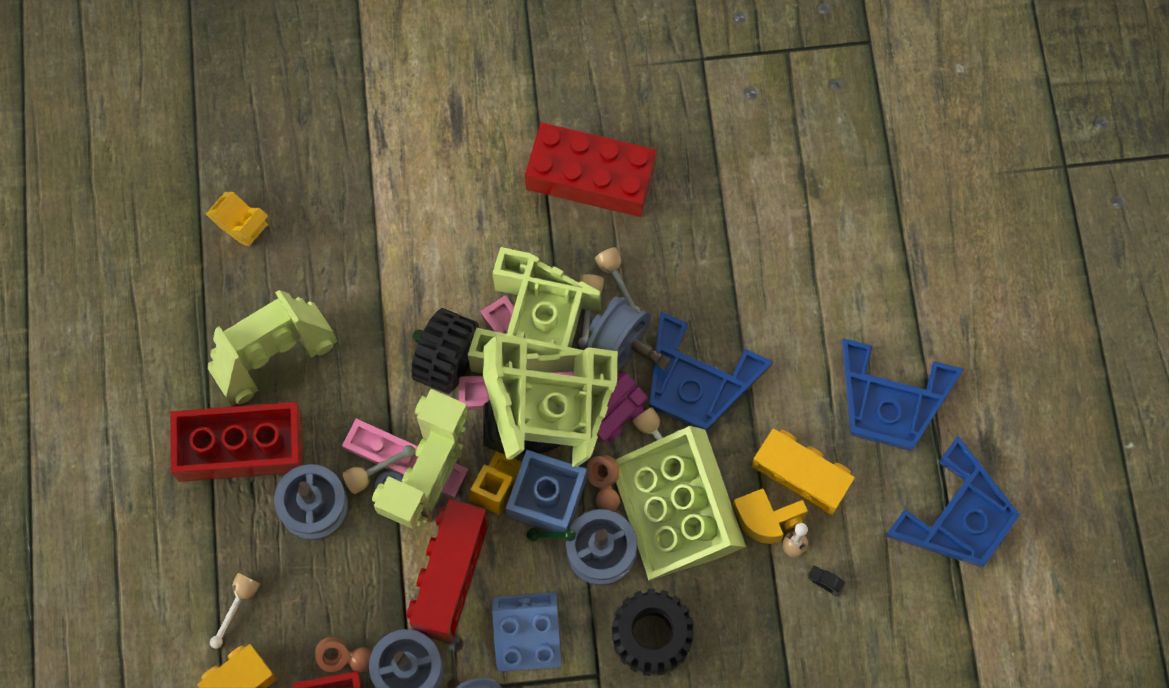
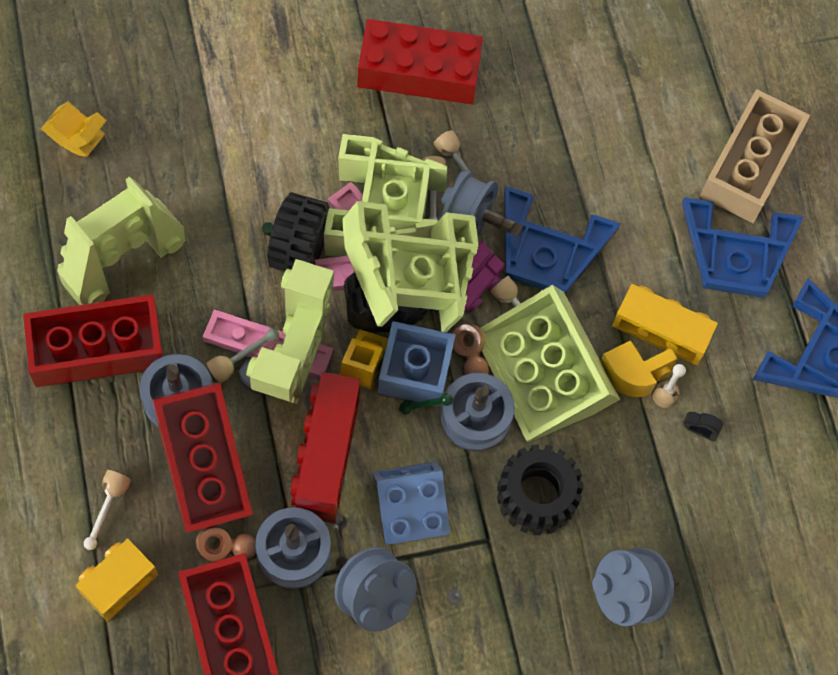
camera: 15 degrees left, 5 degrees down
none -> red brick [152,383,253,533]
none -> tan brick [699,89,810,224]

